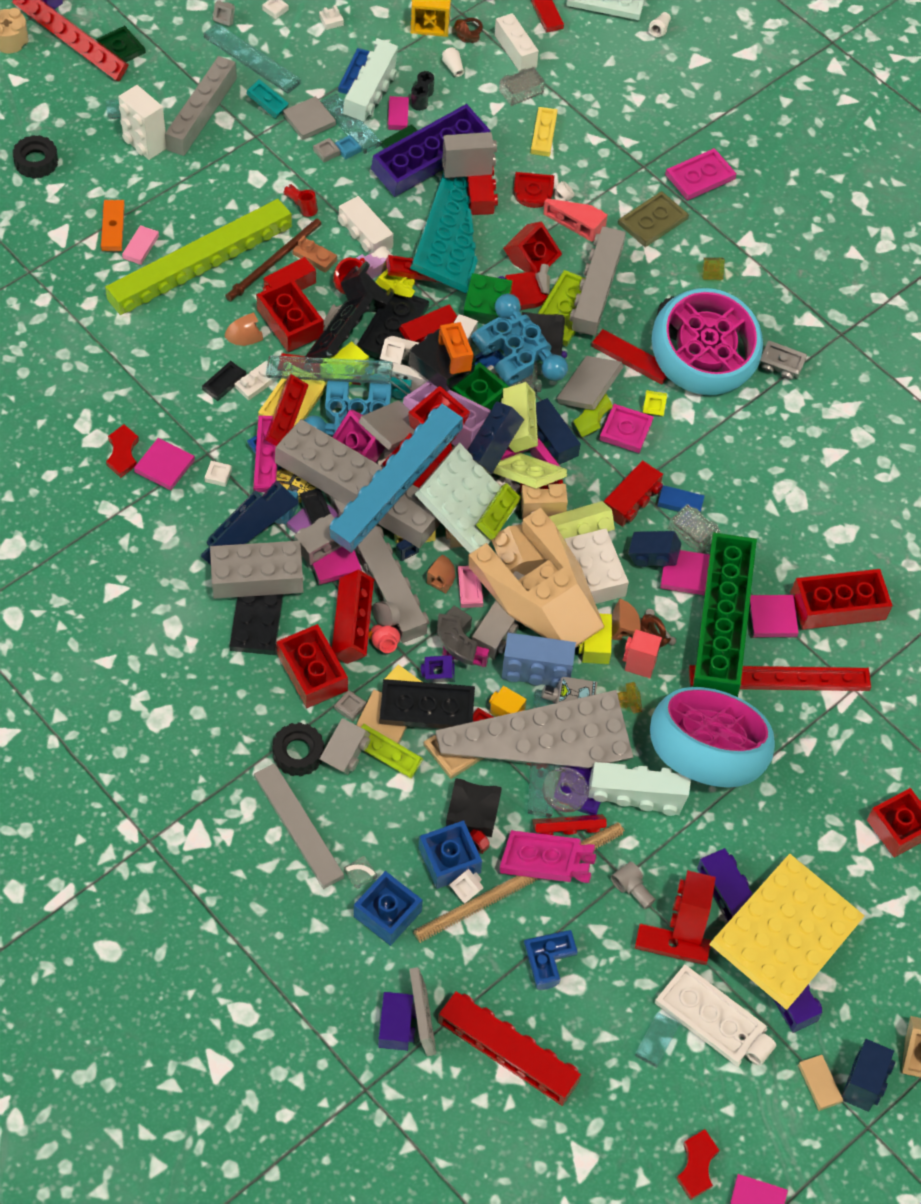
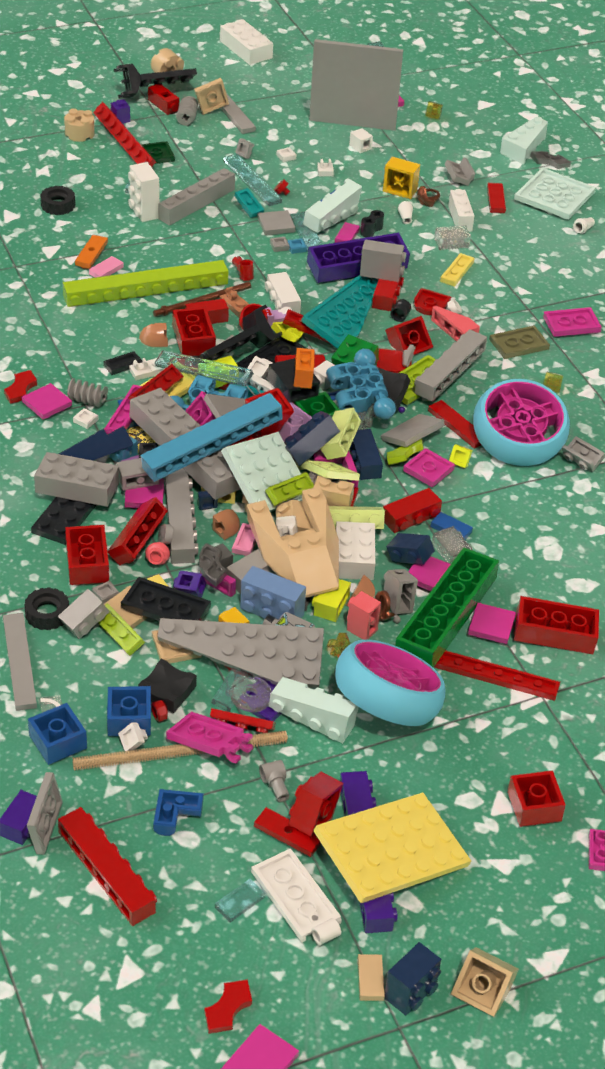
camera: 20 degrees right, 15 degrees down
none -> light grey piece [67,378,108,408]
none -> red tile [274,179,290,195]
none -> white tile [276,516,298,537]
none -> light grey torso [384,569,418,614]
none -> black wheel [390,299,411,322]

